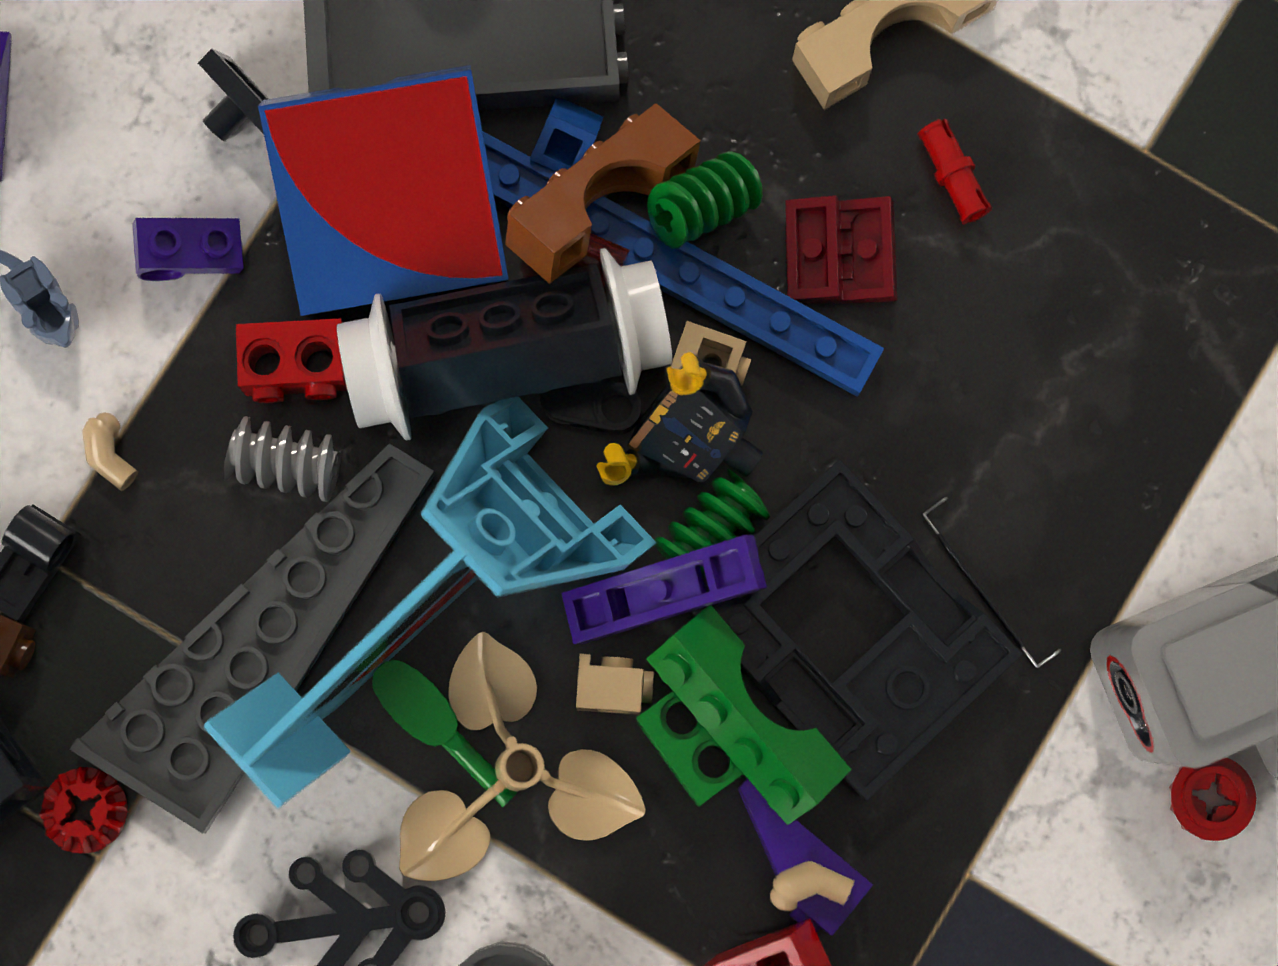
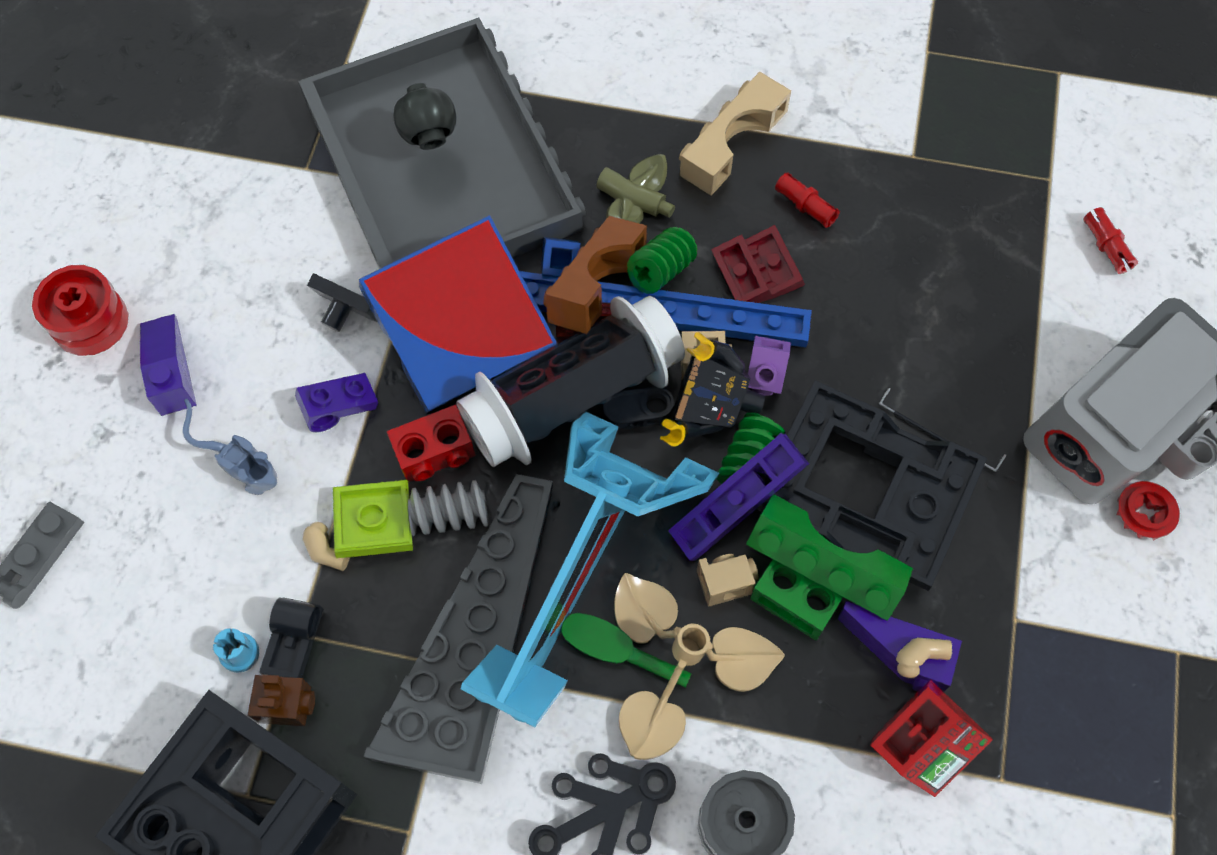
camera: 15 degrees left, 15 degrees down
red gear [39,767,128,854] -> none
none -> lime tile [333,480,413,559]
none -> olive plant [597,154,675,224]
none -> medium lavender brick [748,336,791,395]

